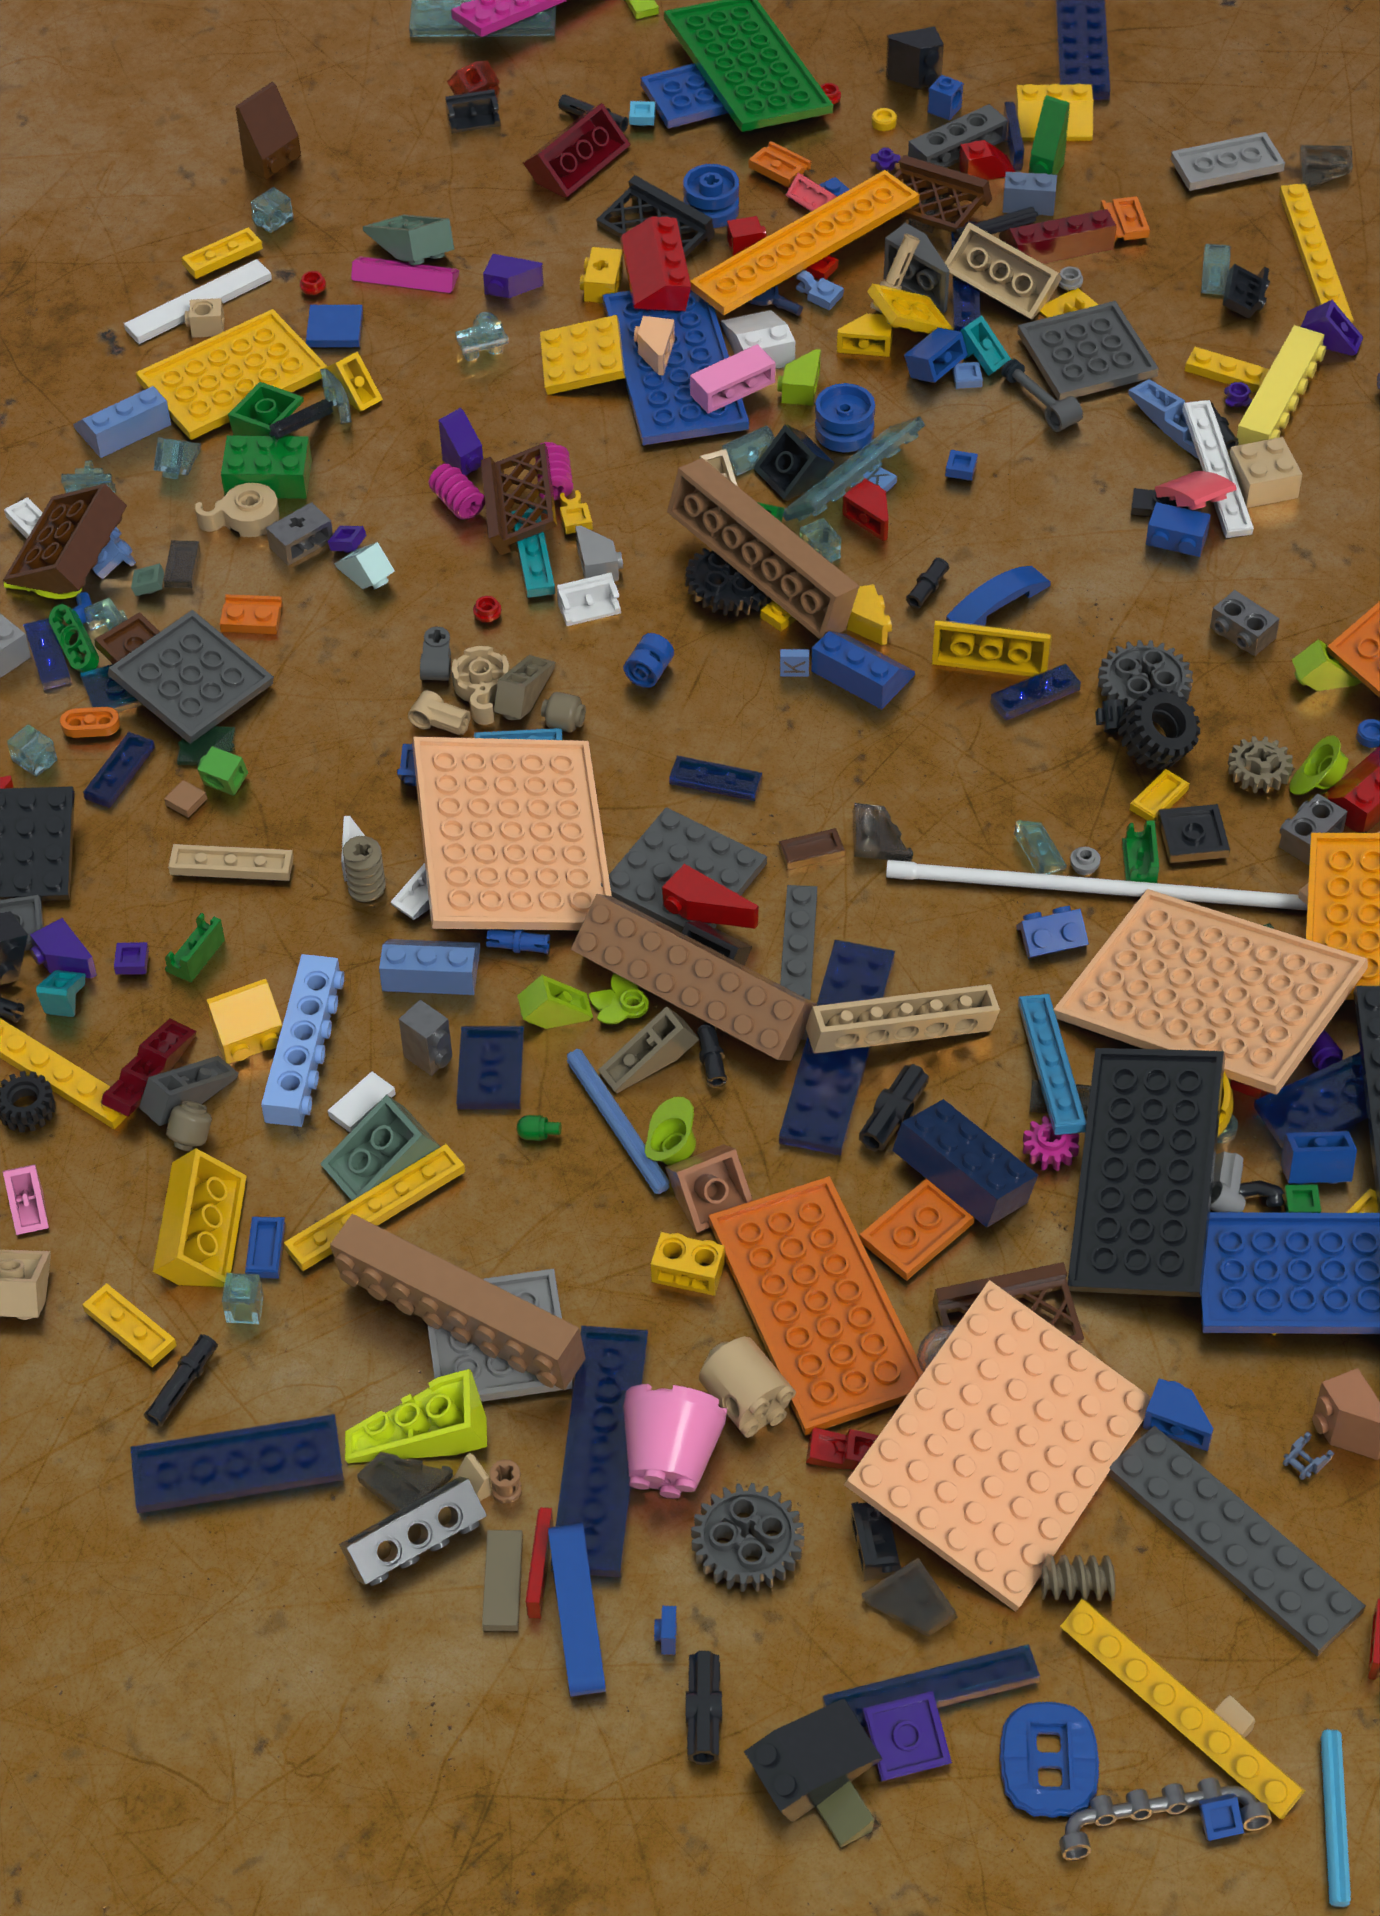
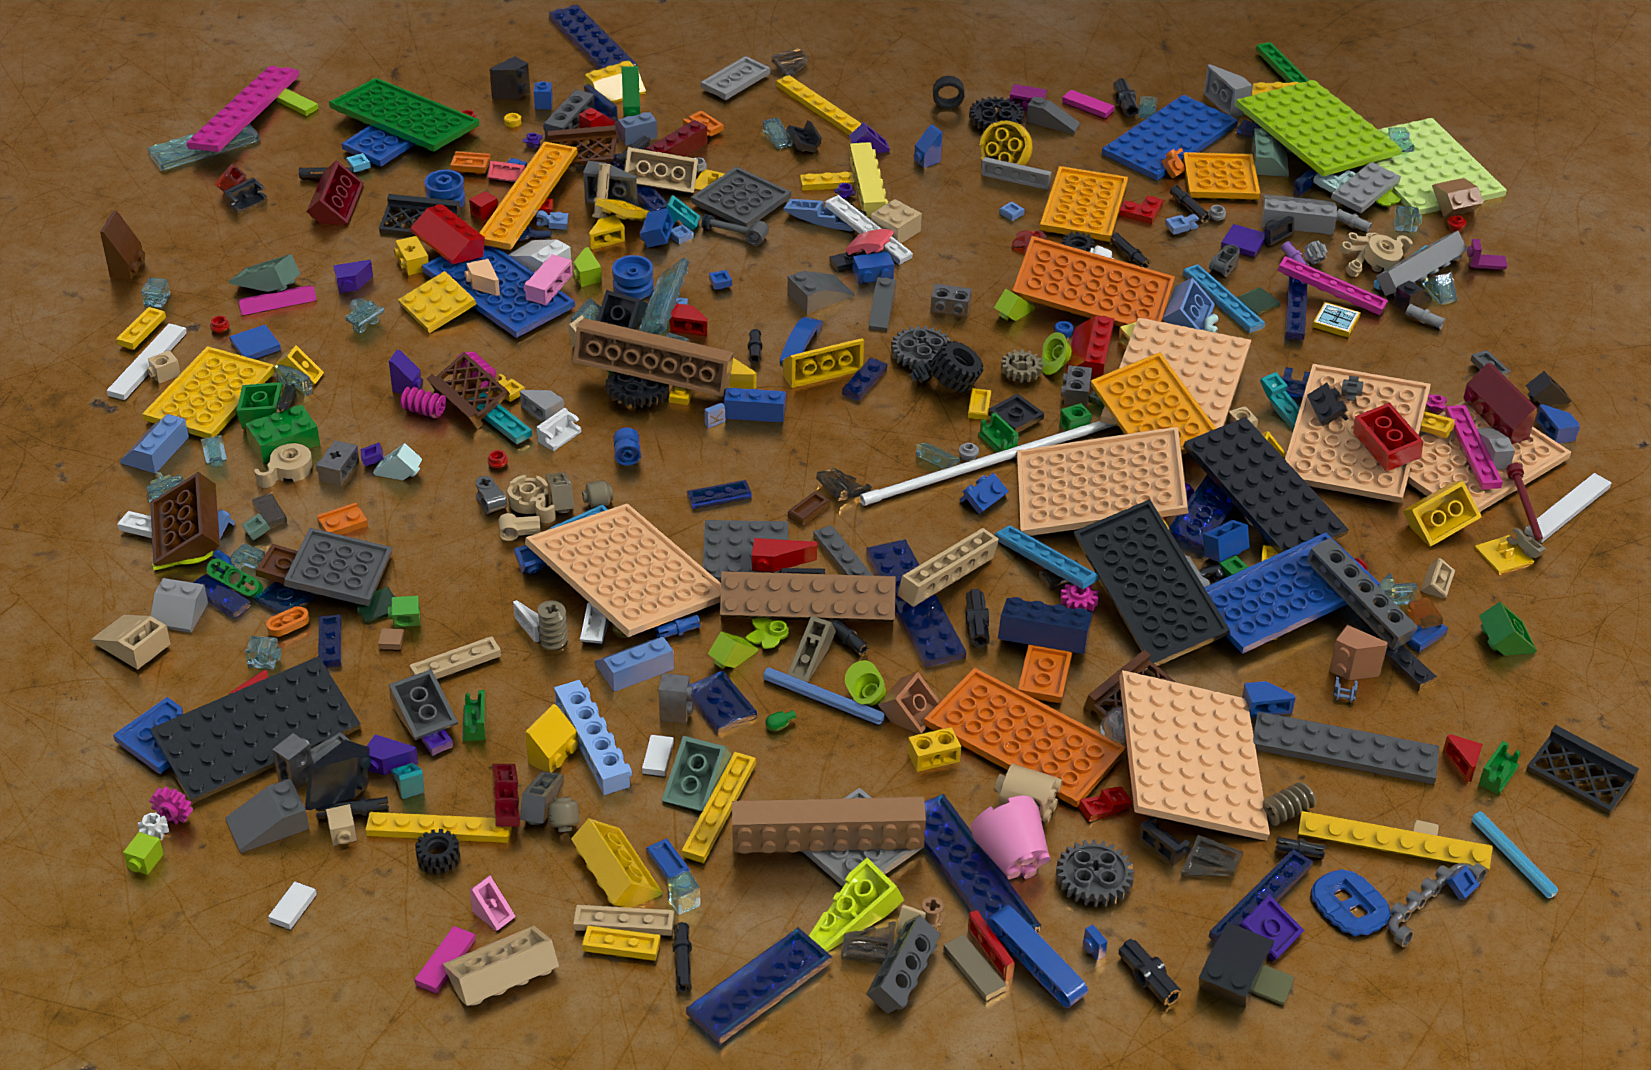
camera: 35 degrees left, 10 degrees down
none -> dark grey slope [389,669,458,740]
none -> tan plate [573,905,674,936]
none -> dark grey slope [787,271,854,314]
none -> dark grey slope [869,277,896,331]
none -> green brick [1059,403,1092,431]
none -> black pin [1275,836,1326,859]

